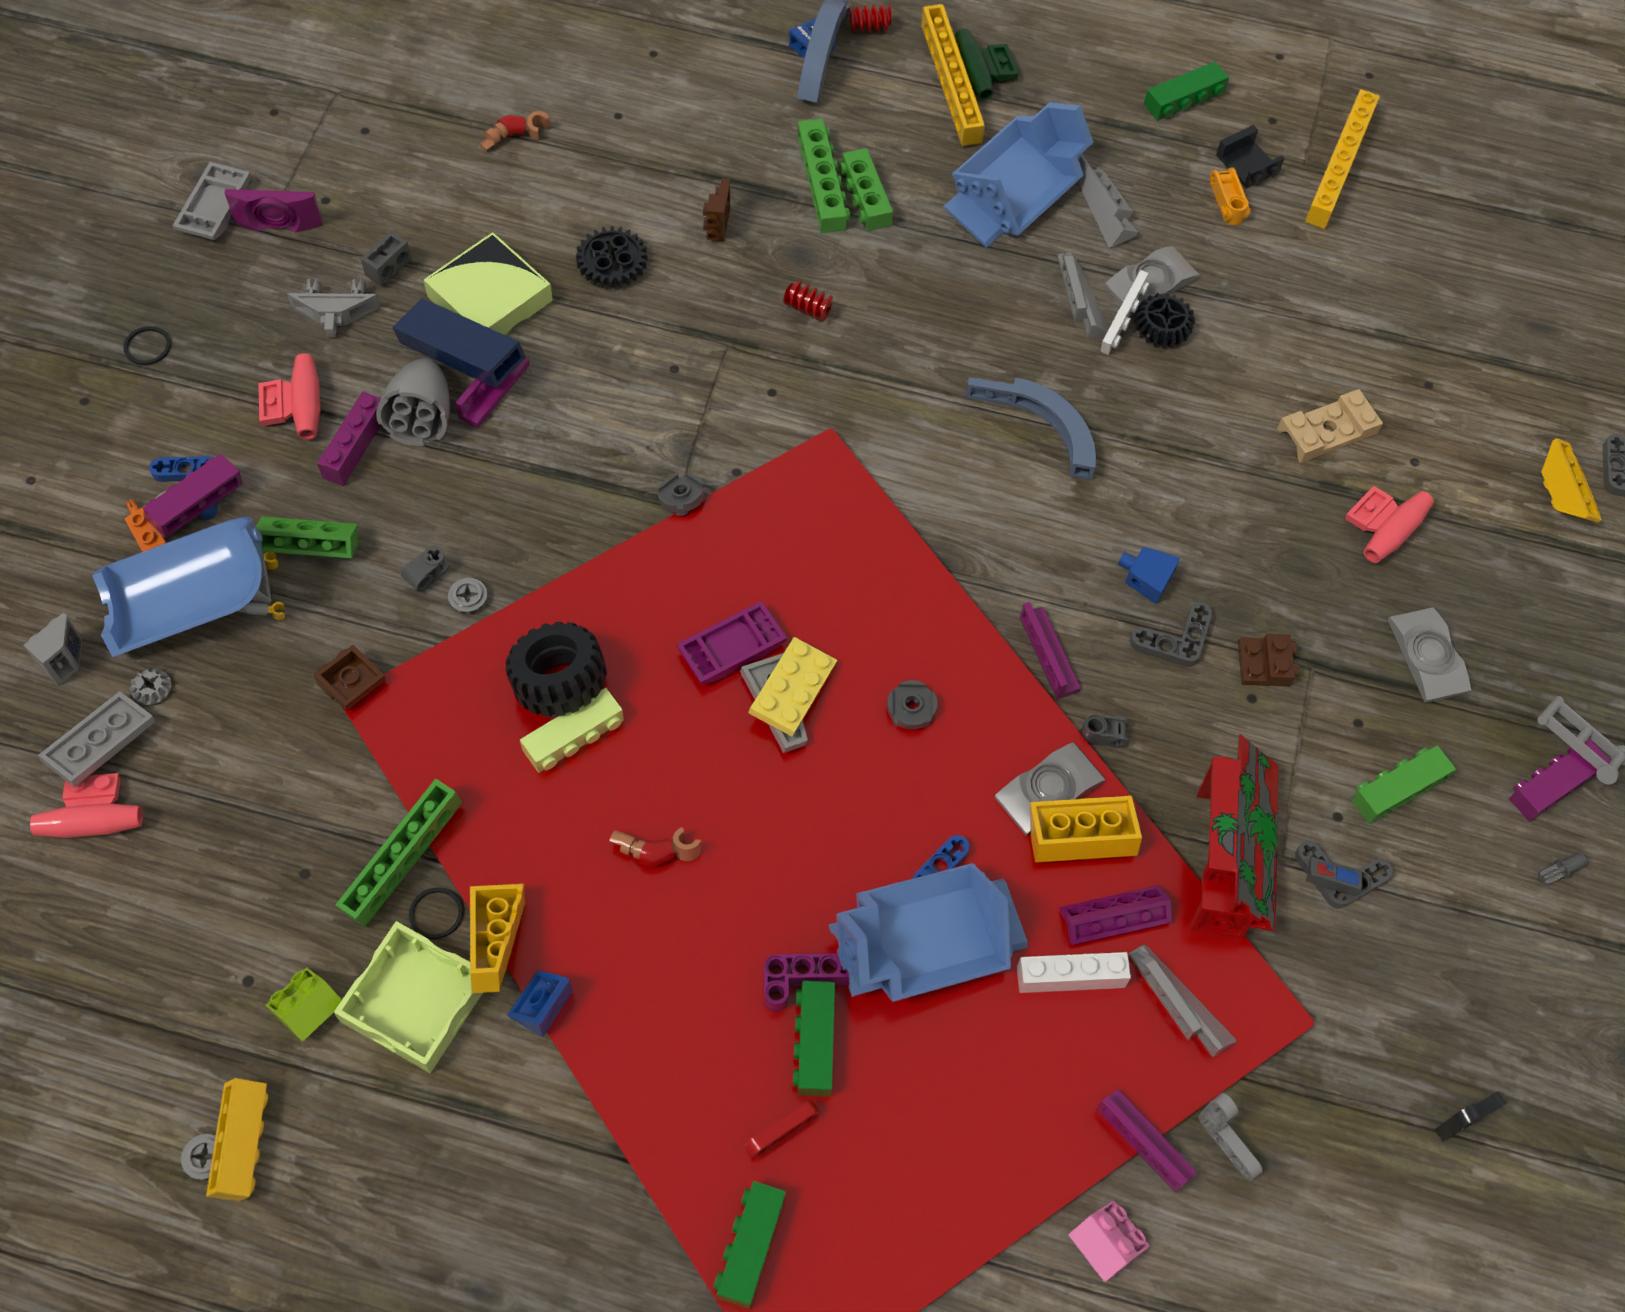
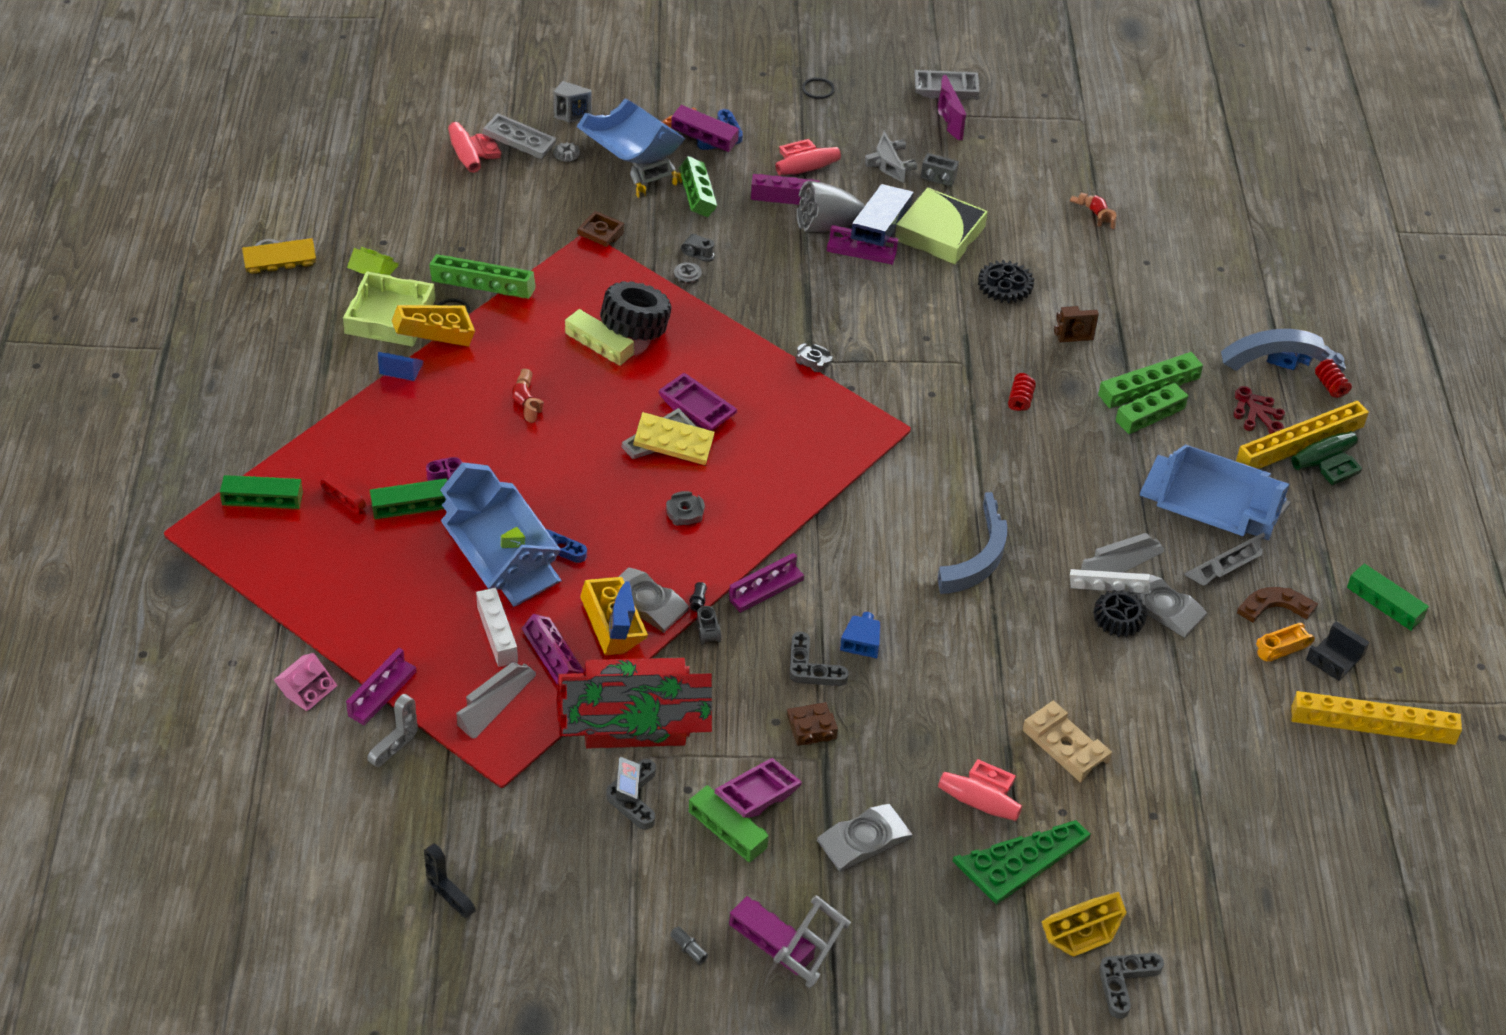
camera: 75 degrees right, 15 degrees down
none -> lime slope [500,527,525,548]
none -> blue slope [609,581,635,639]
none -> black pin [690,582,707,612]
none -> magenta slope [714,758,802,818]
none -> green wing [952,820,1091,905]
none -> dark red plant [1233,386,1285,435]
none -> reddish brown plate [1237,587,1318,623]

